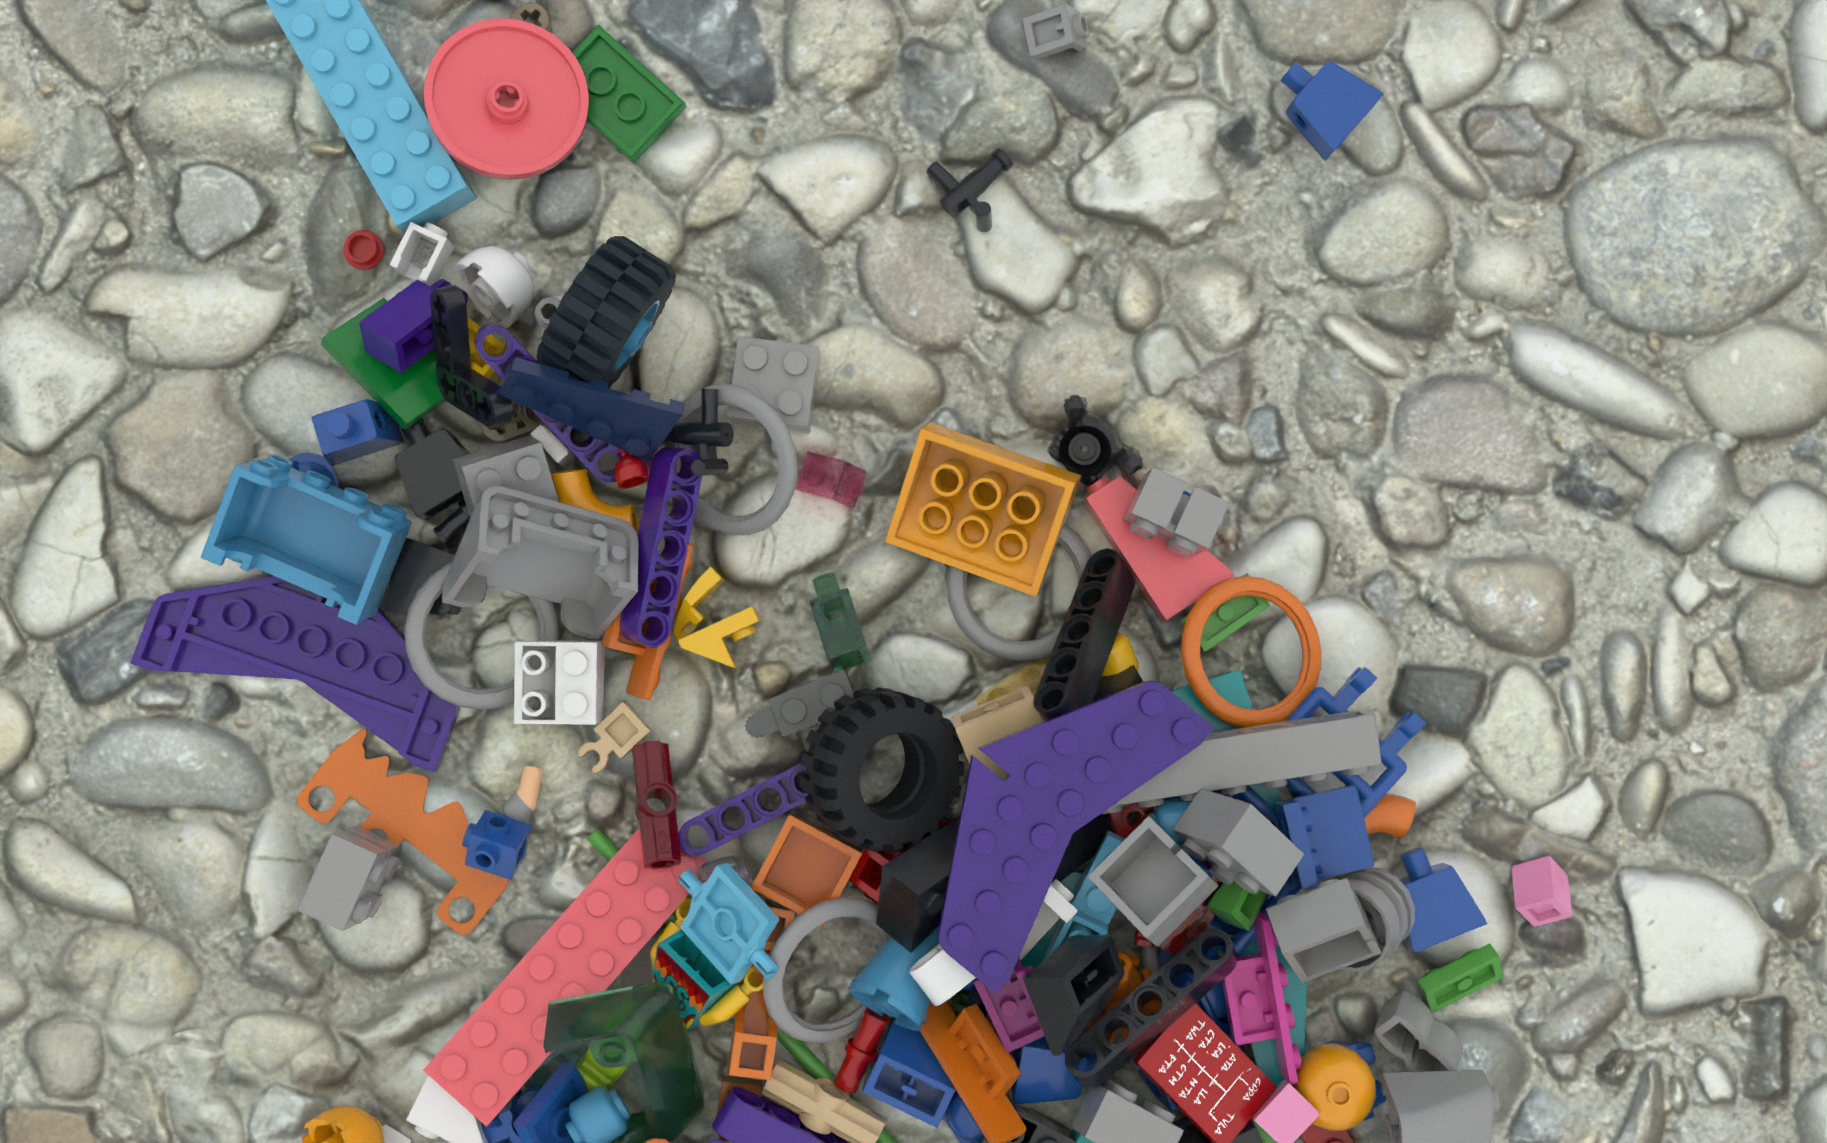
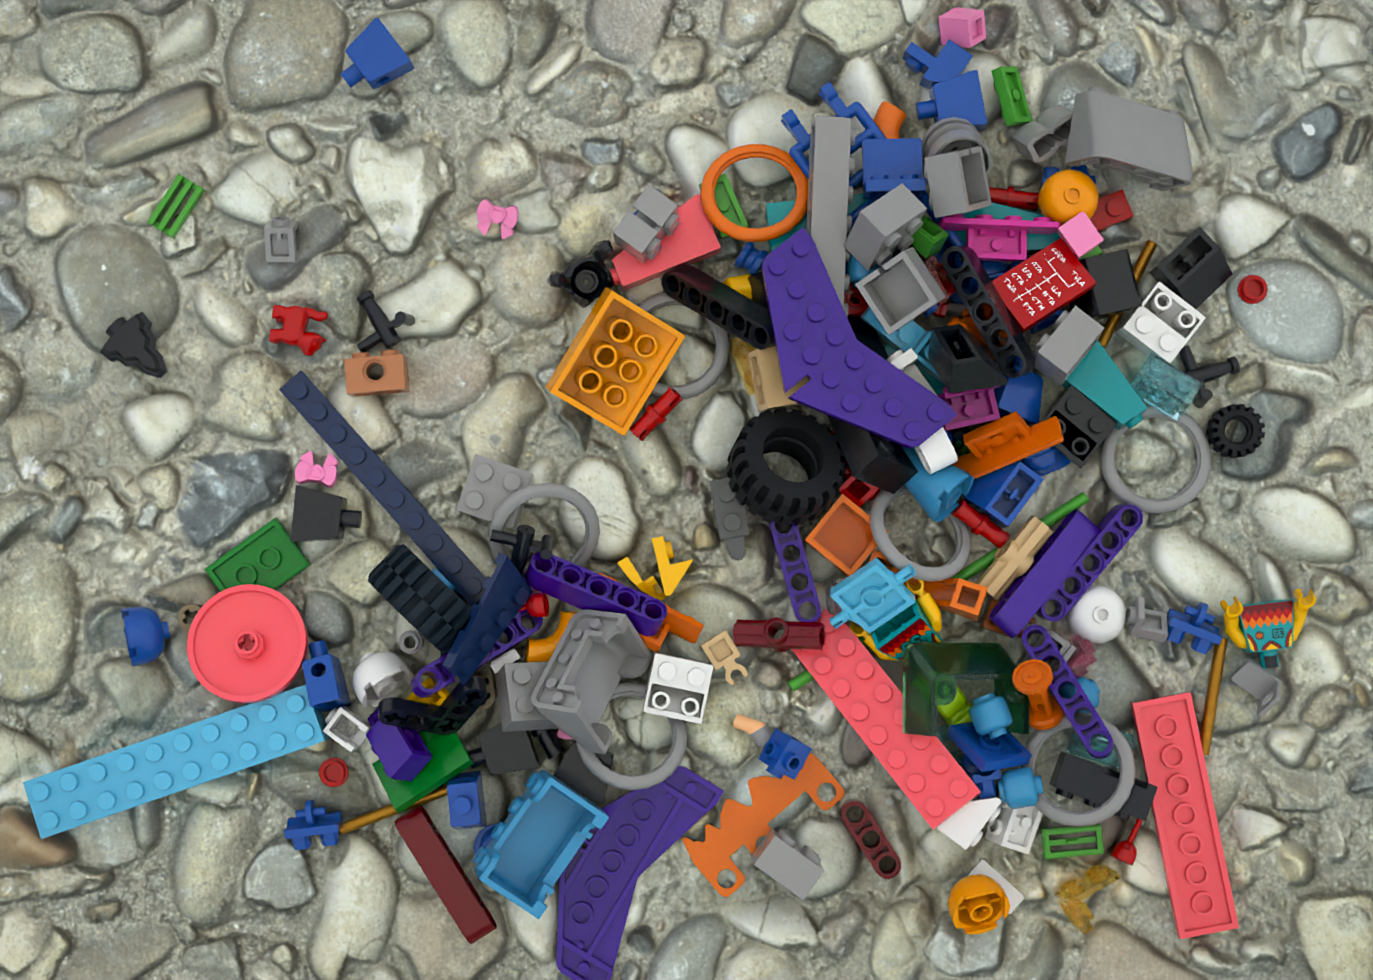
camera: 70 degrees left, 0 degrees up
clear pink bracket [795,452,866,508] -> none
clear green torso [809,573,872,673] -> none
none -> red animal [269,305,328,356]
none -> dark blue plate [279,370,486,607]
none -> blue hips [284,800,342,850]
none -> black torso [290,485,362,542]
none -> bright pink piece [295,451,338,488]
none -> blue torso [302,641,351,713]
none -> pearl gold bar [339,783,448,835]
none -> nougat brick [344,350,410,397]
none -> dark red beam [394,805,497,944]
none -> bright pink piece [477,199,519,239]
none -> red pin [630,387,683,441]
none -> blue wheel [734,242,769,275]
none -> dark red beam [840,798,901,879]
none -> blue brick [902,39,973,89]
none -> red pin [989,186,1039,211]

